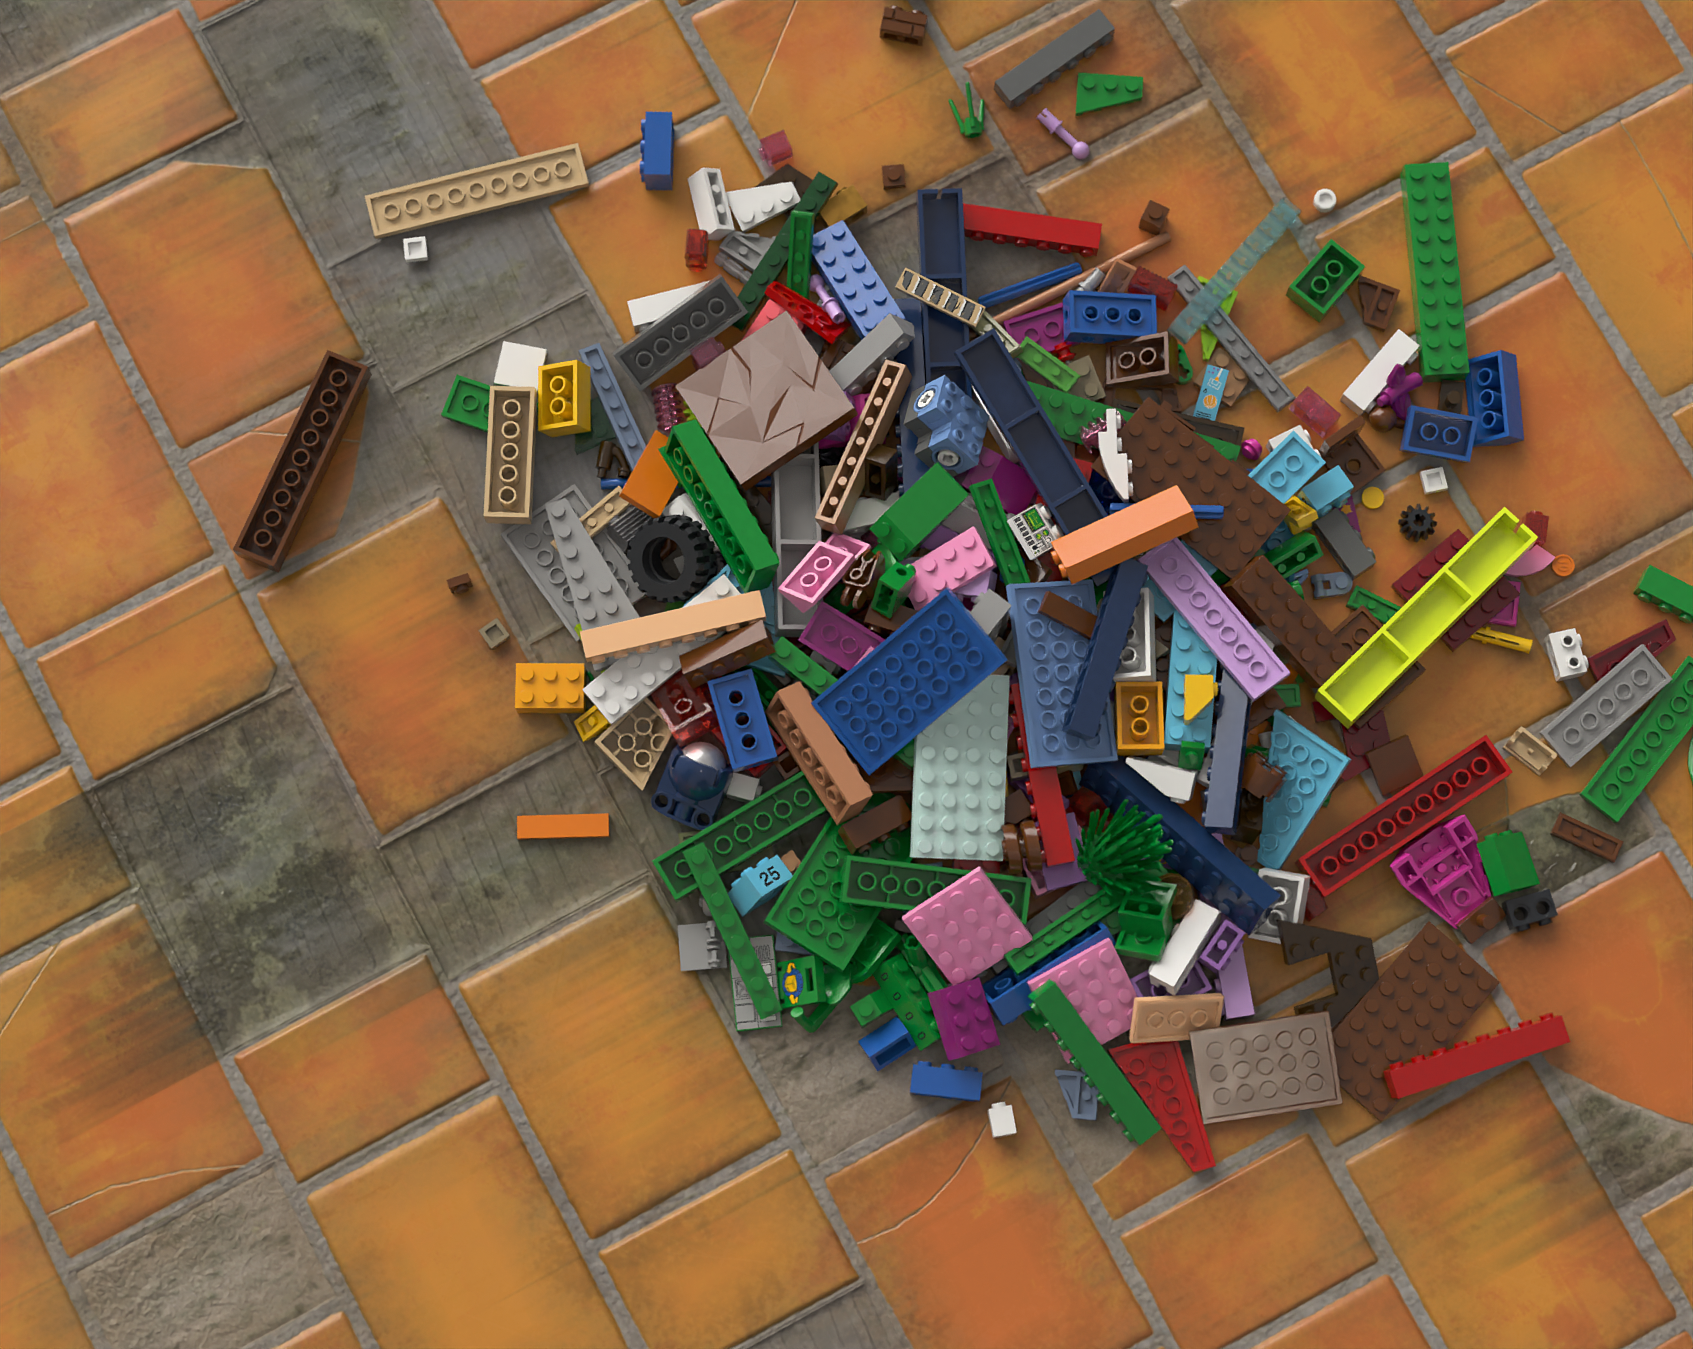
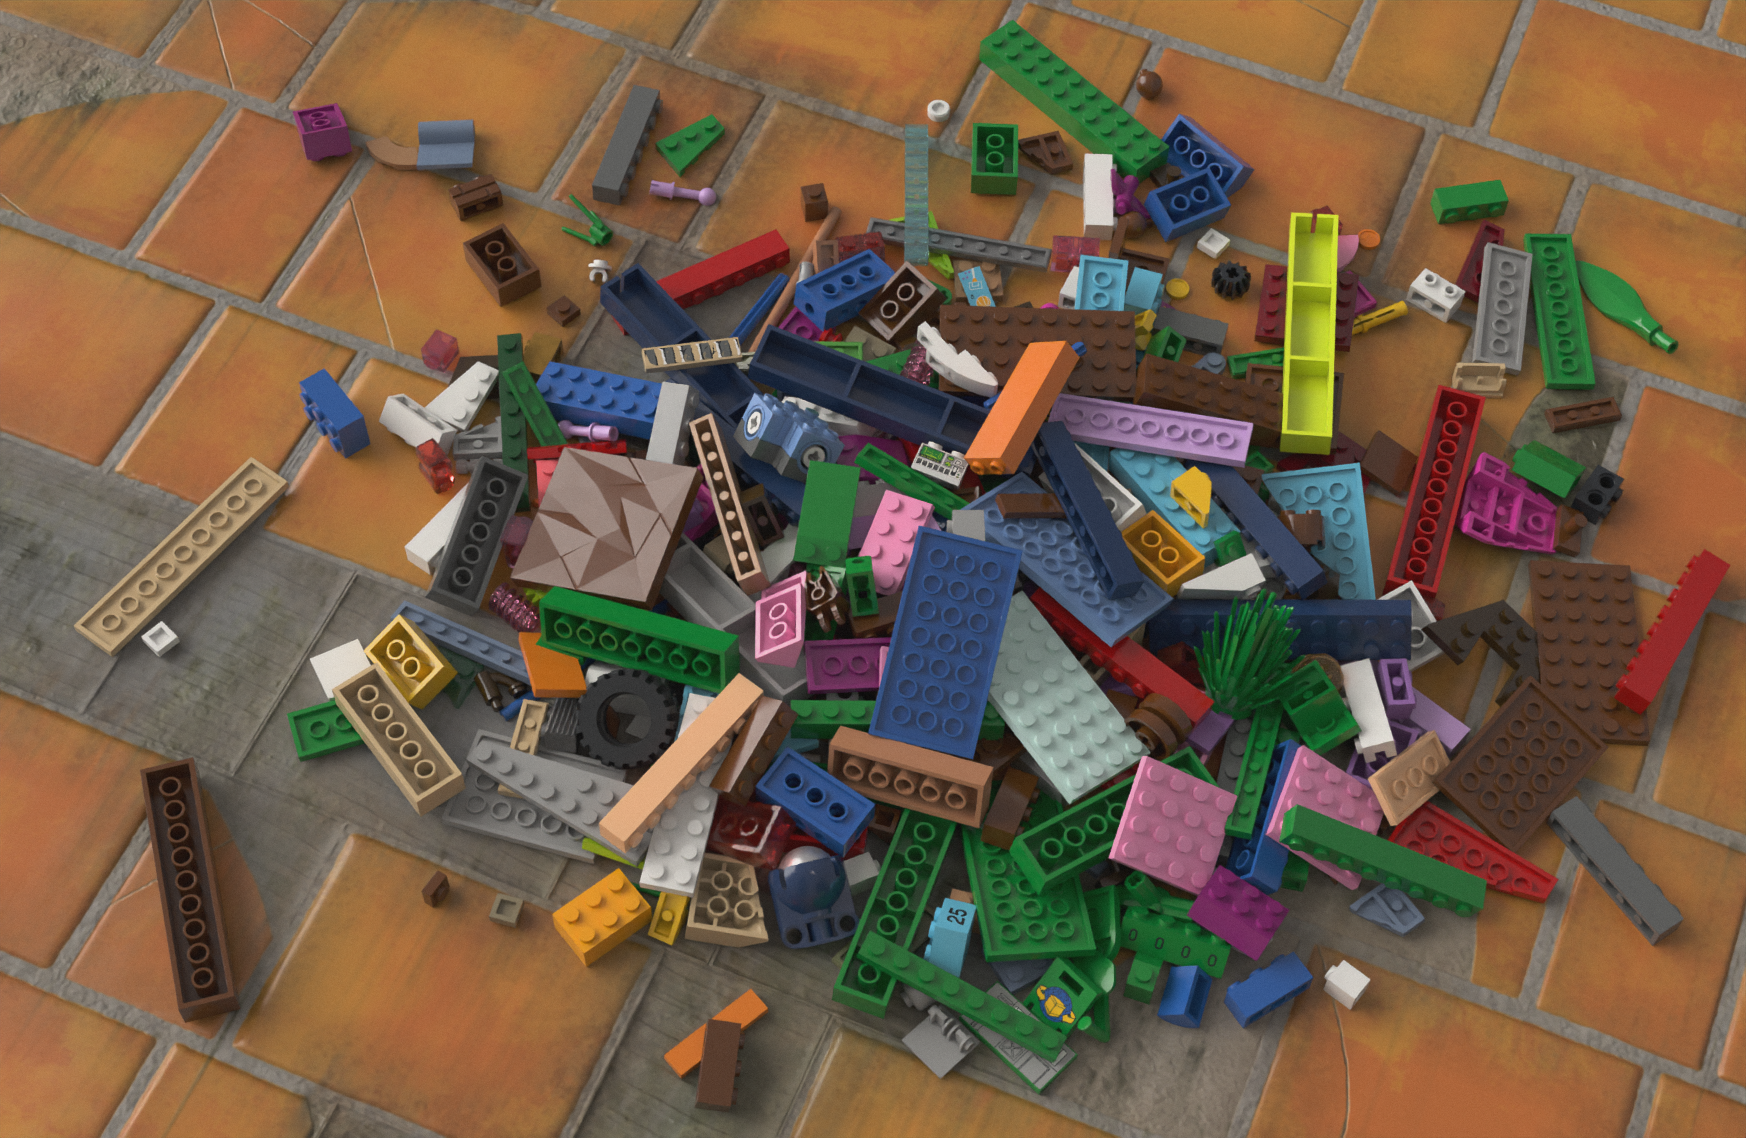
camera: 40 degrees left, 20 degrees down
none -> reddish brown brick [463,223,542,307]
none -> white plate [588,260,612,283]
none -> reddish brown brick [694,1019,745,1113]
none -> reddish brown piece [1136,69,1163,98]
none -> dark grey brick [1547,796,1684,946]

